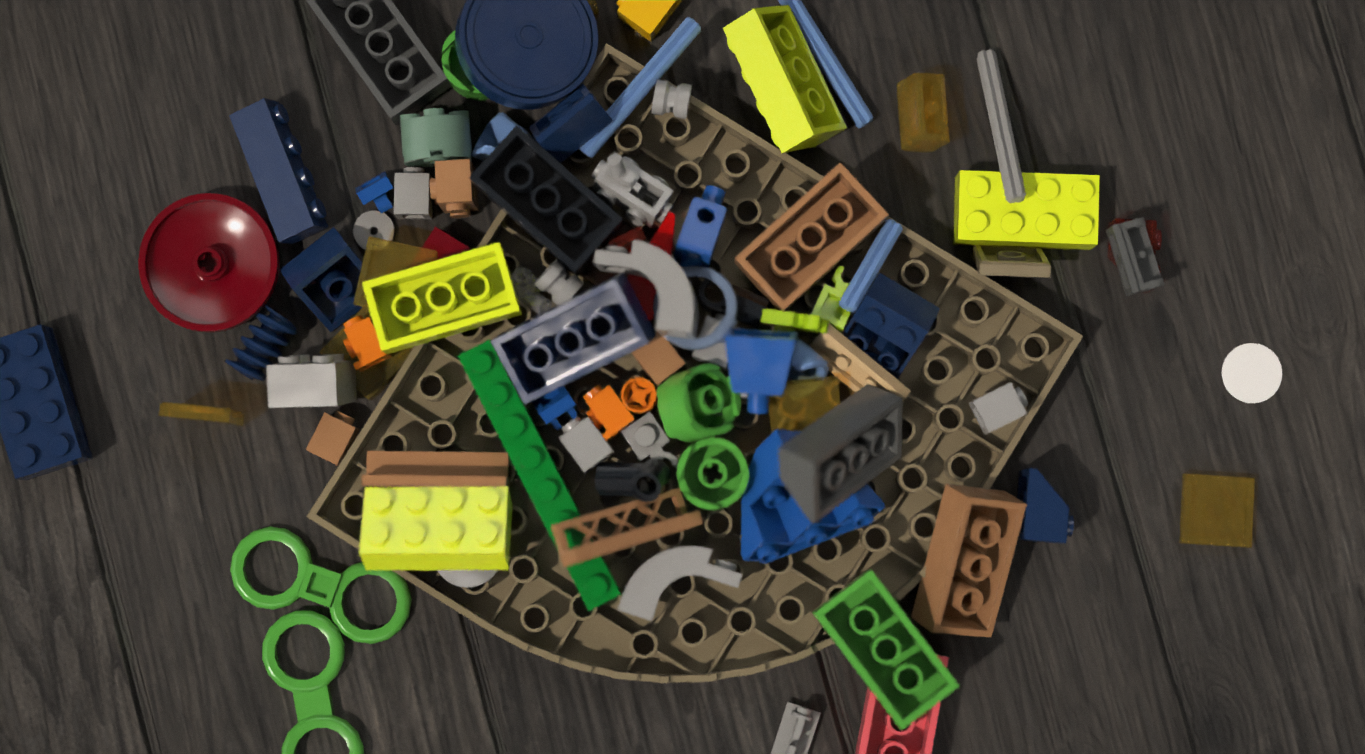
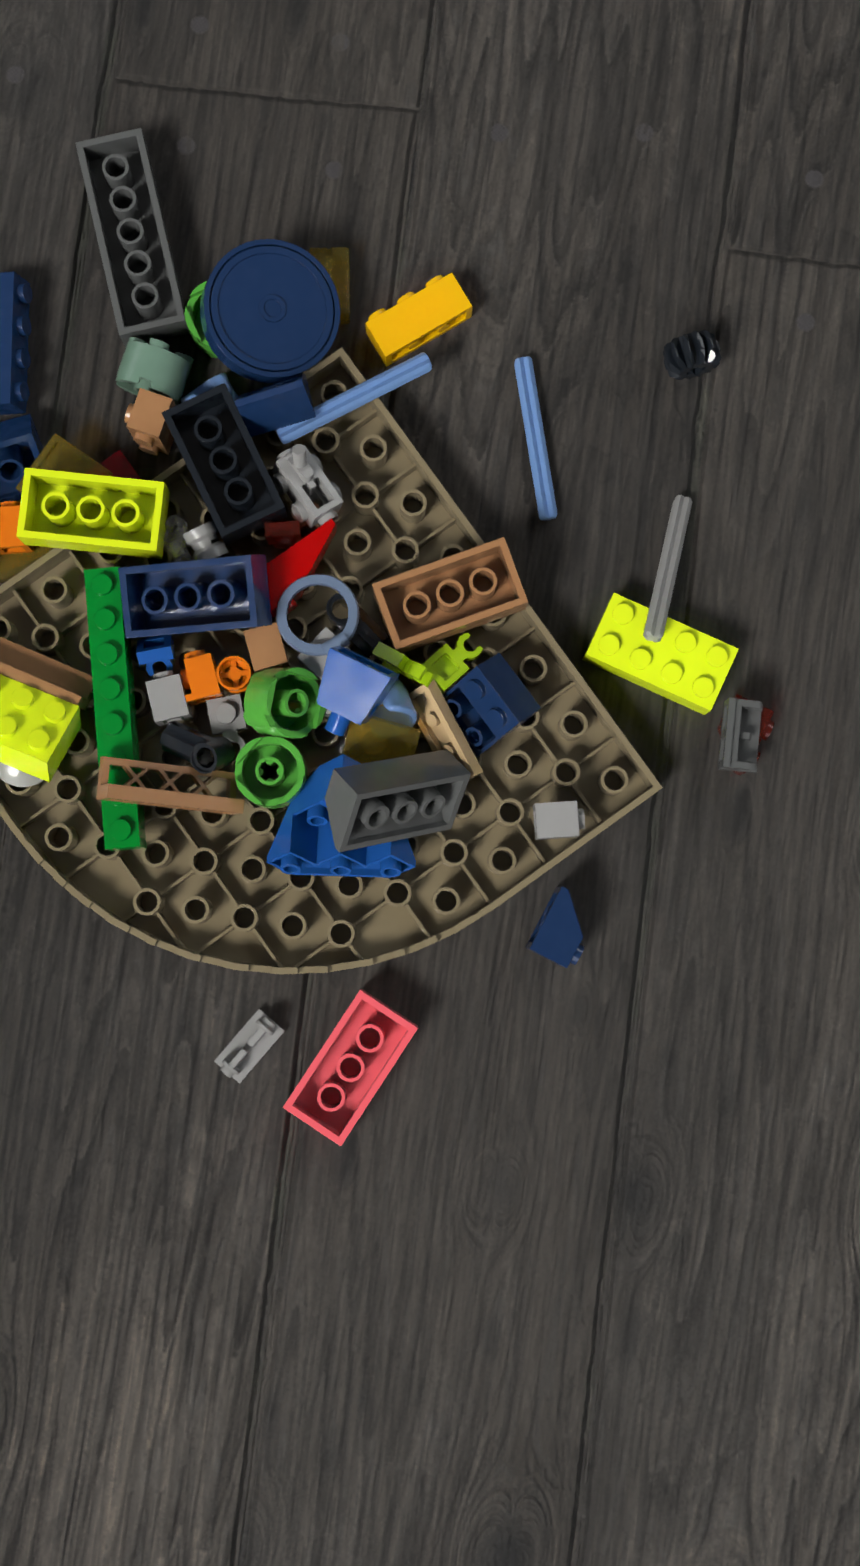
camera: 15 degrees right, 0 degrees up
light grey wheel [353,210,395,252] -> none
blue tile [355,171,393,214] -> none
light grey brick [394,167,433,219] -> none
light grey arch [594,240,699,340] -> none
light grey arch [618,546,742,621] -> none
light grey wheel [651,79,692,119] -> none
blue torso [674,185,727,268] -> none
neon yellow brick [723,5,847,153] -> none
bright green brick [812,569,959,730] -> none
medium blue axle [839,219,902,313] -> none
clear yellow brick [897,72,950,153] -> none
medium nougat brick [911,484,1027,638] -> none
dark tan tile [972,245,1051,278] -> none
clear yellow tile [1179,474,1255,548] -> none
white sticker [1222,343,1282,403] -> none

